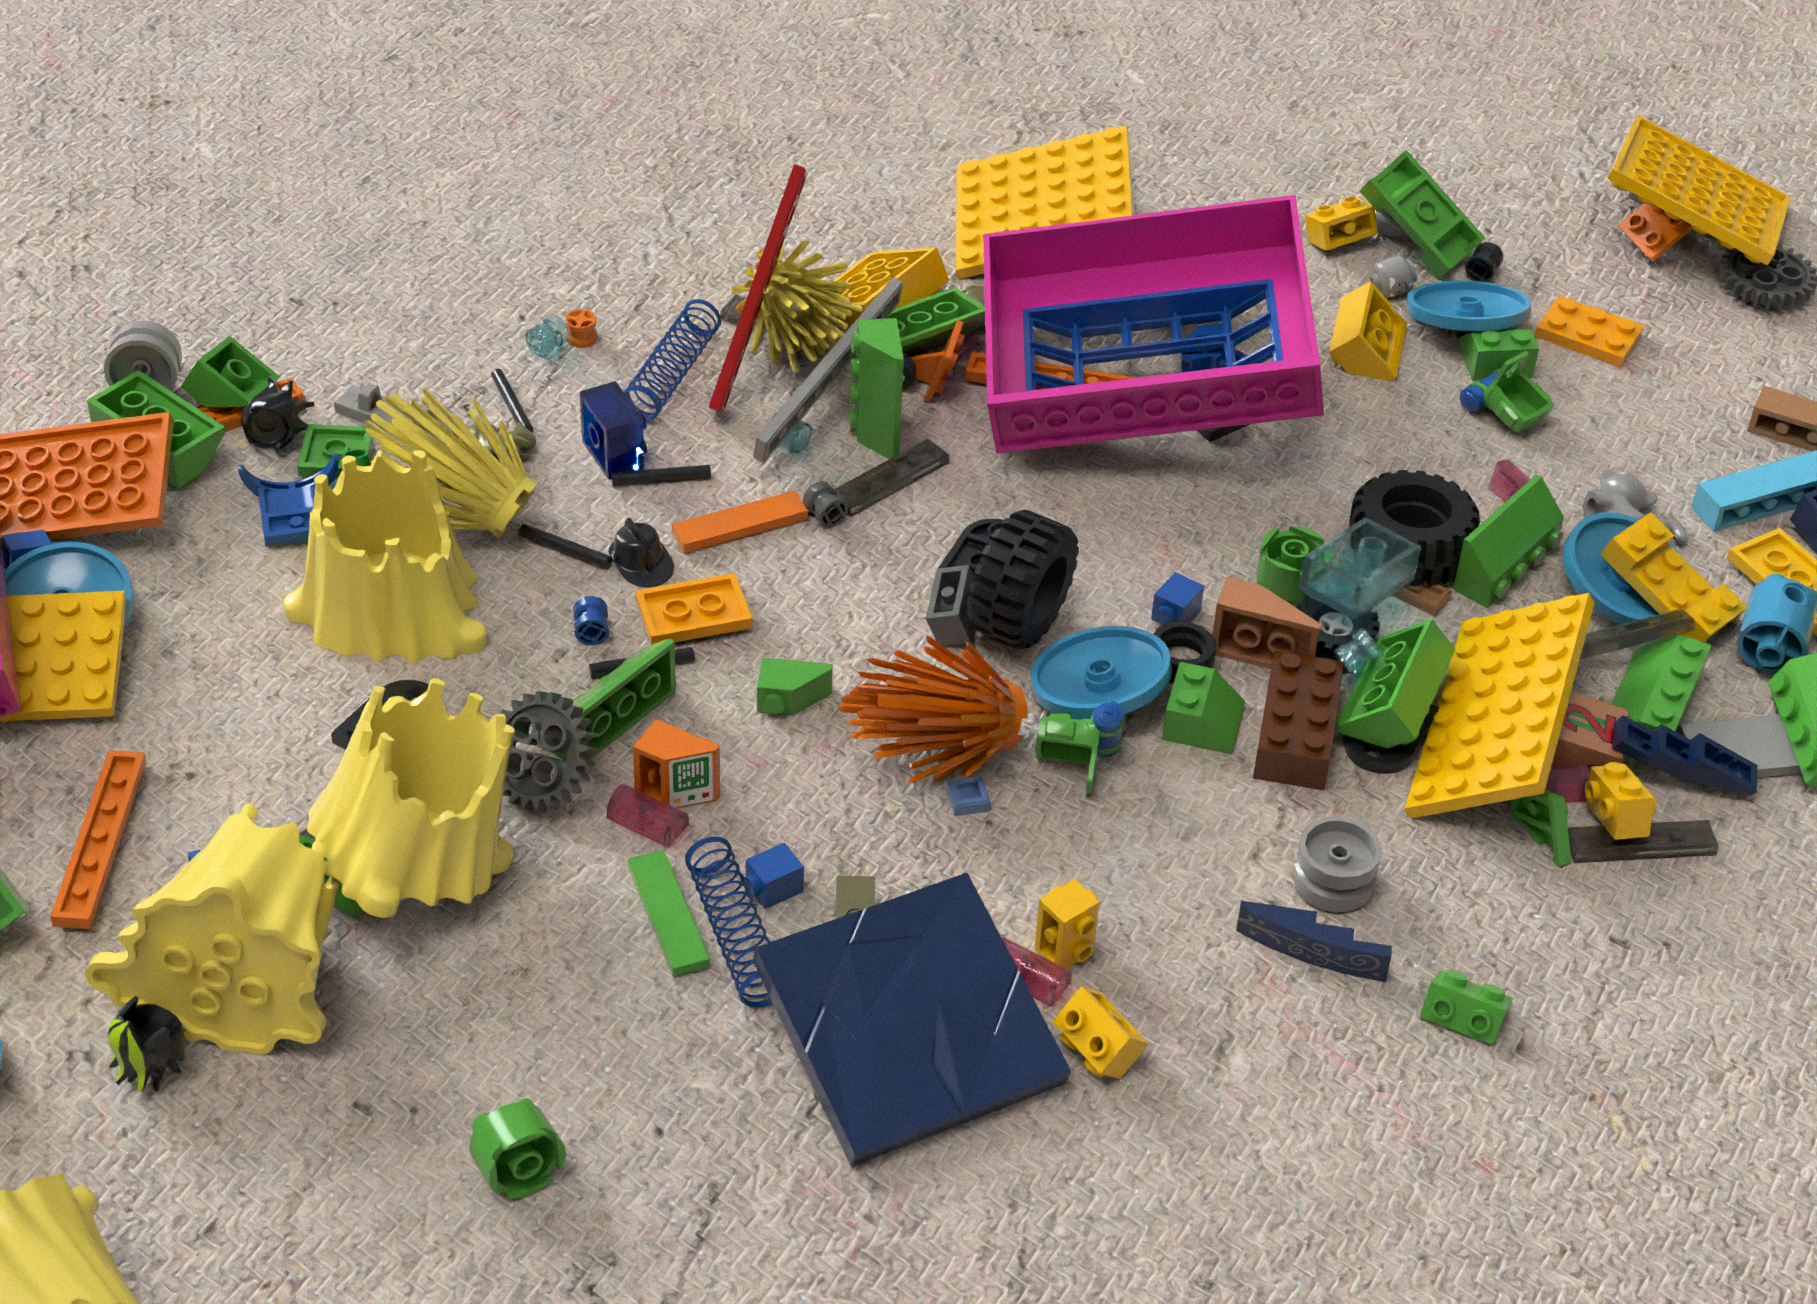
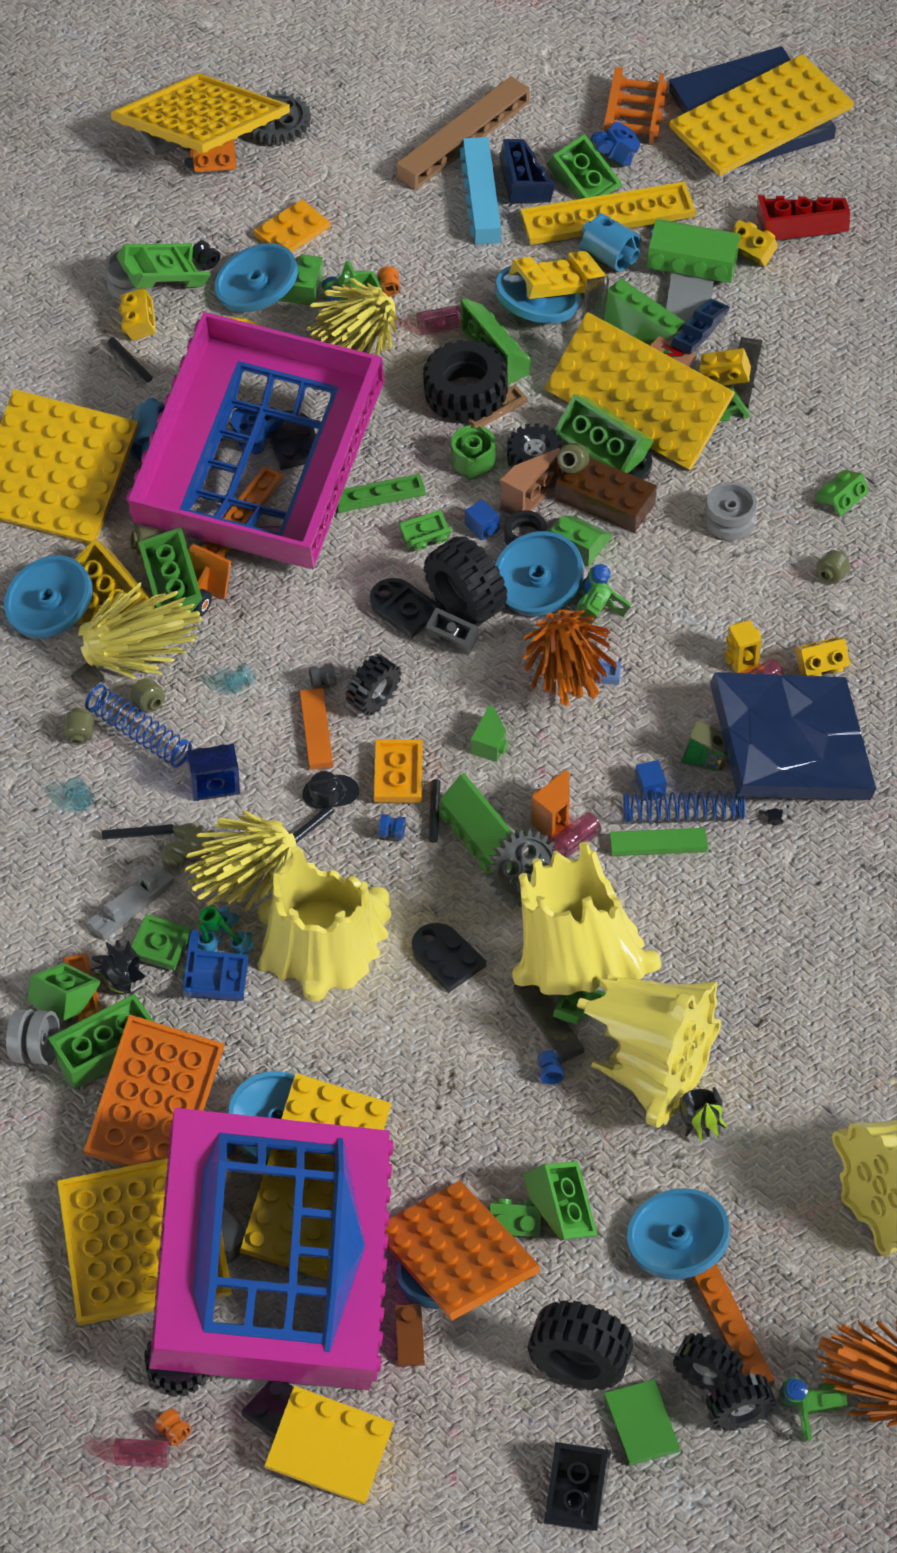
camera: 70 degrees left, 10 degrees up
orange plate [50,750,147,929] -> none
bright green brick [469,1098,566,1199] -> none
orange wheel [565,309,597,348] -> none
black bar [611,465,711,486] -> none
red tile [709,164,807,414] -> none
light grey tile [753,277,903,463] -> none
clear smoke tile [834,439,949,517] -> none
bright green slope [849,318,904,461] -> none
dark blue slope [1236,901,1392,982] -> none
clear light blue brick [1299,517,1421,620] -> none
clear light blue wheel [1334,628,1384,677] -> none
light grey head [1369,255,1417,299] -> none
light grey animal [1582,470,1688,544] -> none
none -> dark azure dish [4,555,93,638]
none -> olive head [63,708,95,744]
none -> olive head [131,678,165,713]
none -> light yellow plant [307,278,397,356]
none -> bright green tile [337,474,426,513]
none -> black wheel [345,654,402,716]
none -> orange wheel [377,266,400,297]
none -> bright green bracket [398,509,453,551]
none -> olive head [557,443,589,473]
none -> black piece [766,808,784,825]
none -> olive head [816,550,851,584]

